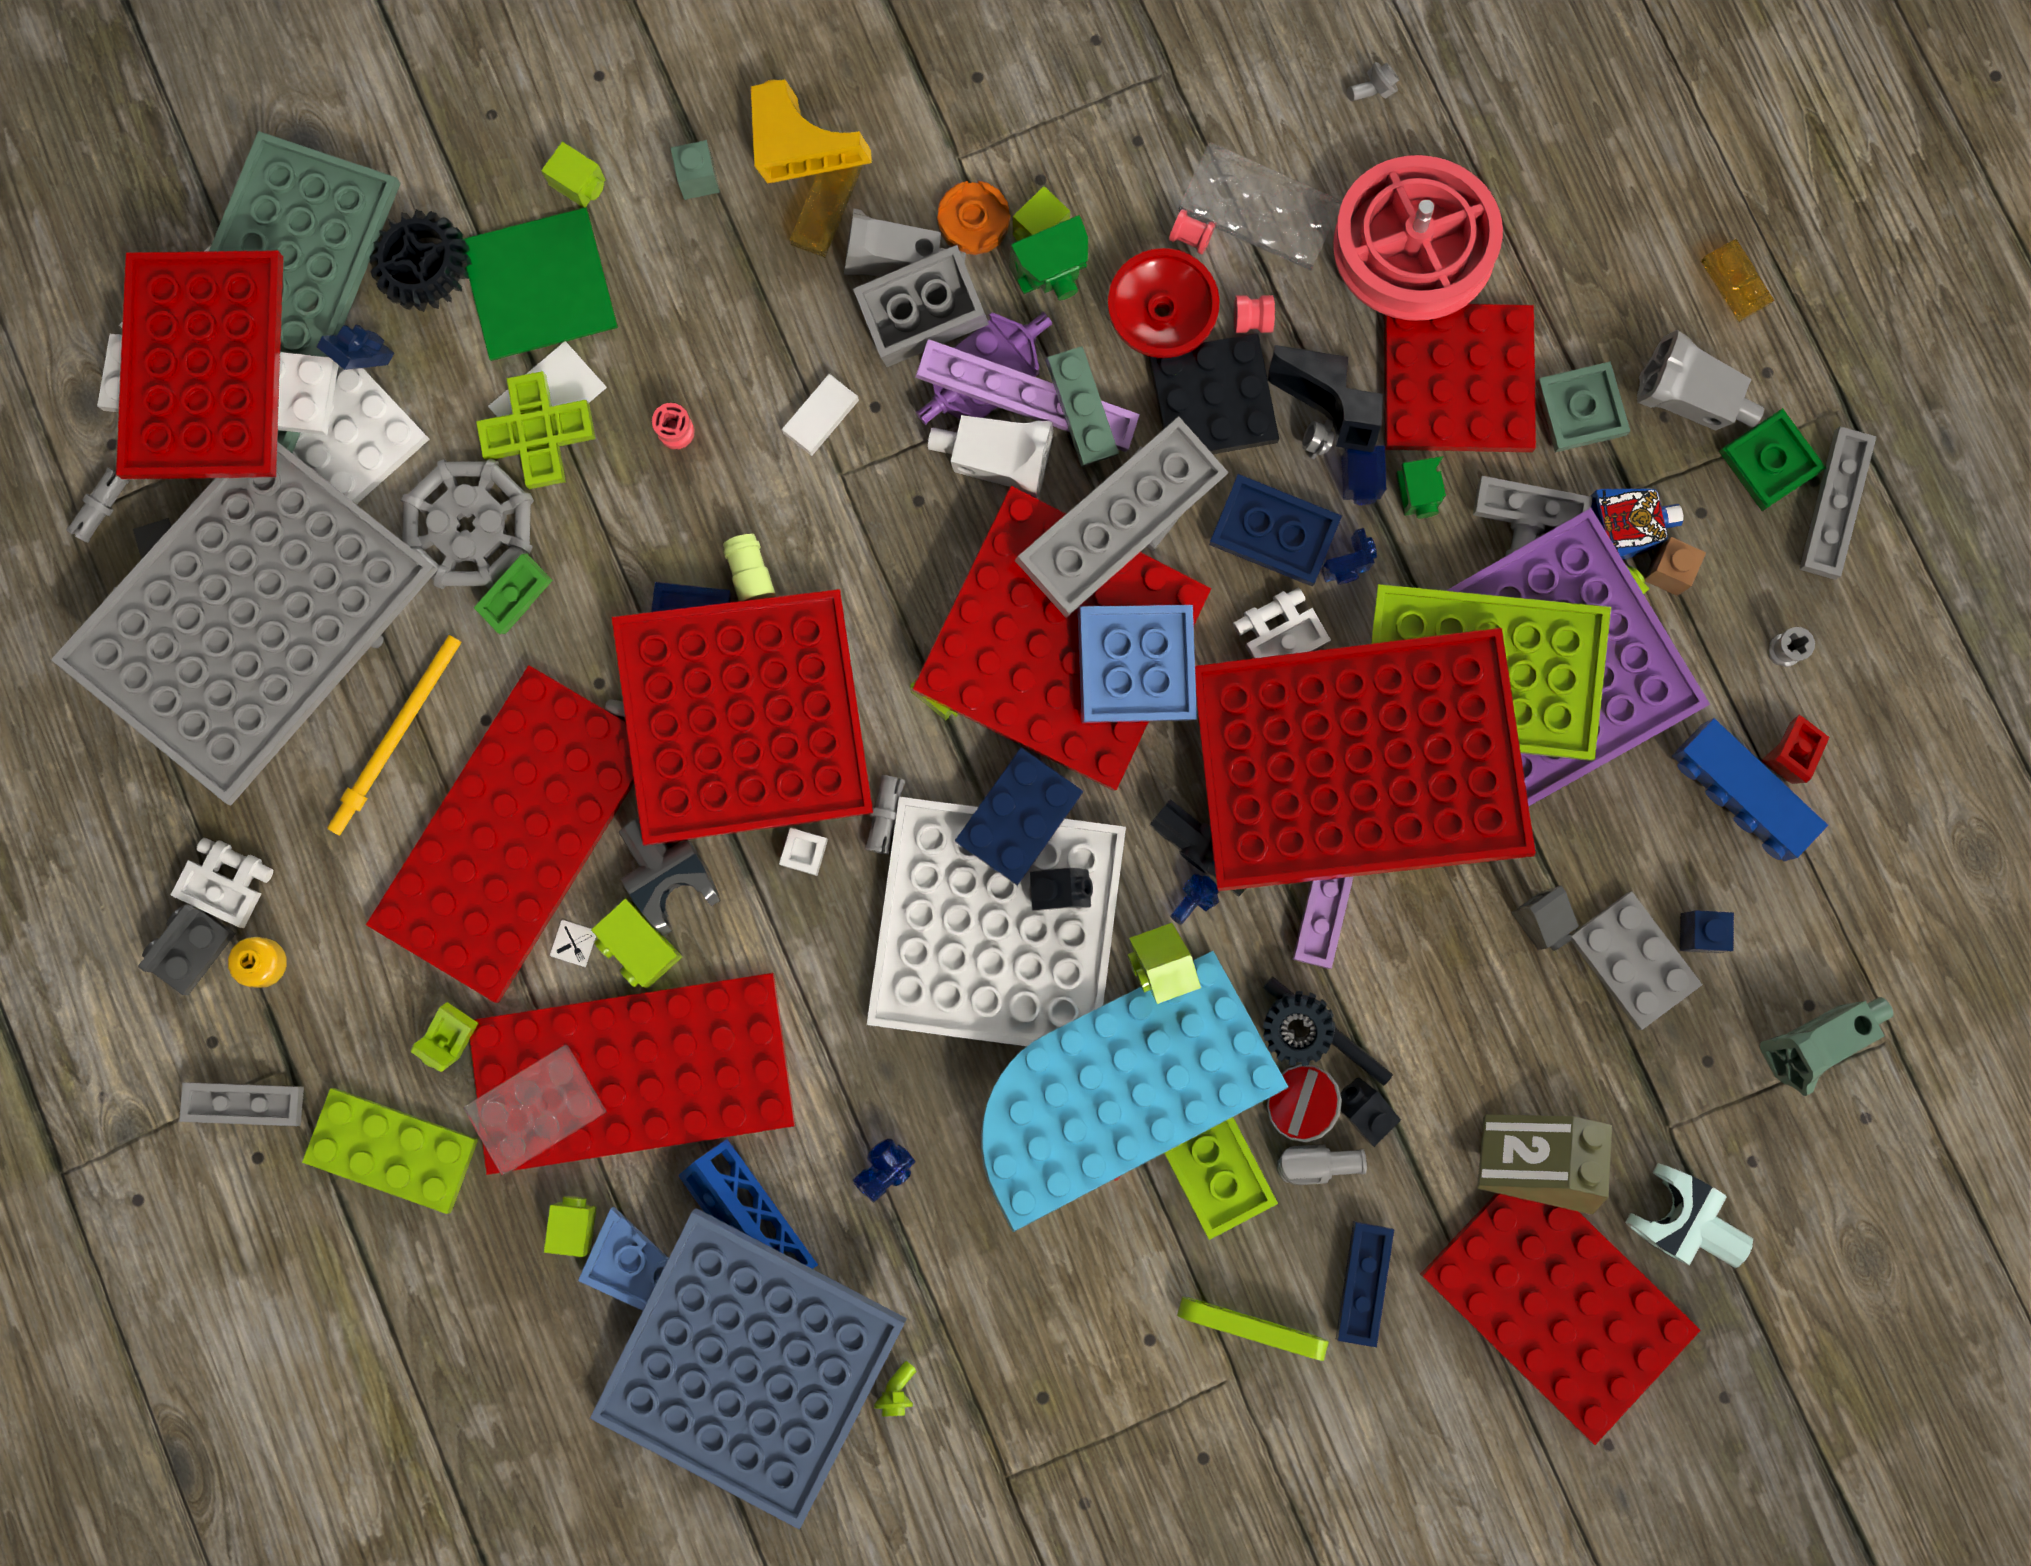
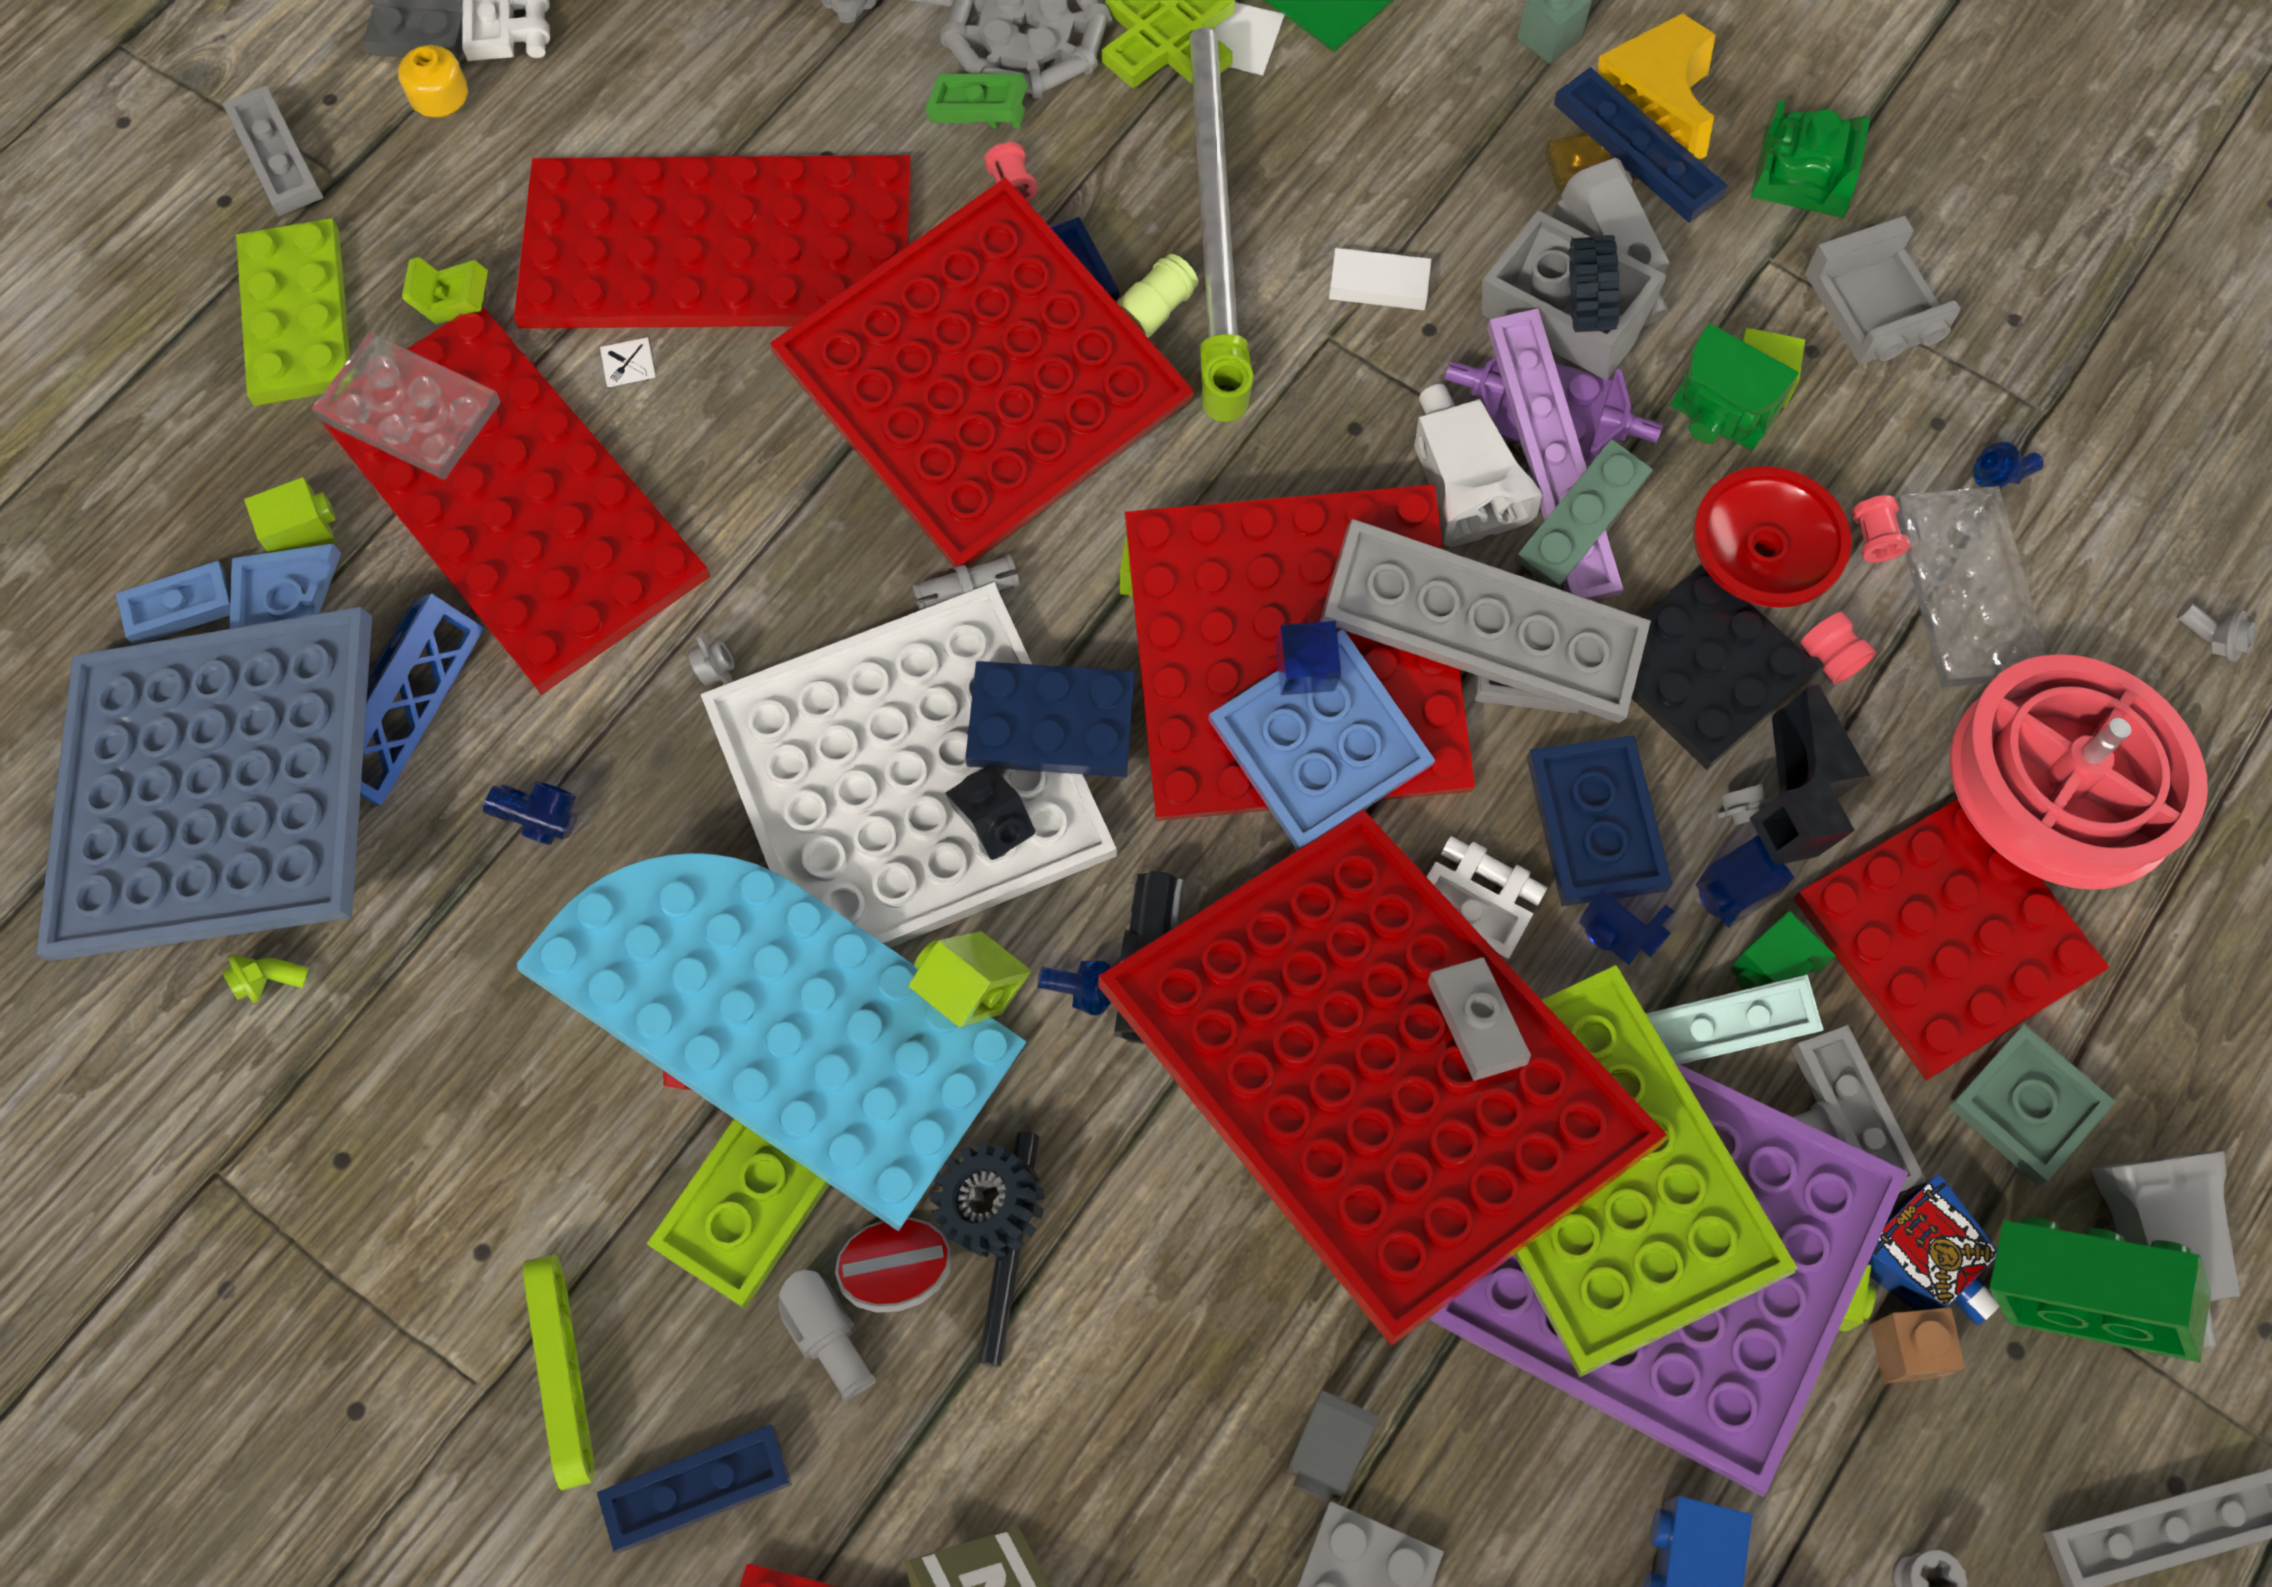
camera: 60 degrees right, 15 degrees down
yellow bar [327,635,462,836] -> none
lime brick [591,898,683,988] -> none
dark grey connector [619,818,721,937] -> none
coral wheel [652,403,695,449] -> none
white plate [779,828,828,876] -> none
orange tile [937,181,1010,255] -> none
lavender plate [1292,876,1354,969] -> none
black bracket [1340,1078,1401,1147] -> none
green tile [1719,408,1826,511] -> none
none -> medium blue plate [116,561,231,645]
none -> light grey plate [688,632,735,687]
none -> coral bush [984,142,1038,202]
none -> flat silver piece [1189,28,1254,422]
none -> clear blue brick [1275,621,1341,695]
none -> light grey plate [1428,957,1531,1081]
none -> dark blue plate [1554,67,1728,223]
none -> black bush [1569,235,1620,333]
none -> light aqua tile [1646,974,1824,1064]
none -> green brick [1750,100,1871,218]
none -> light grey panel [1805,216,1961,365]
none -> clear blue plate [1973,442,2044,490]
none -> green brick [1990,1217,2211,1363]

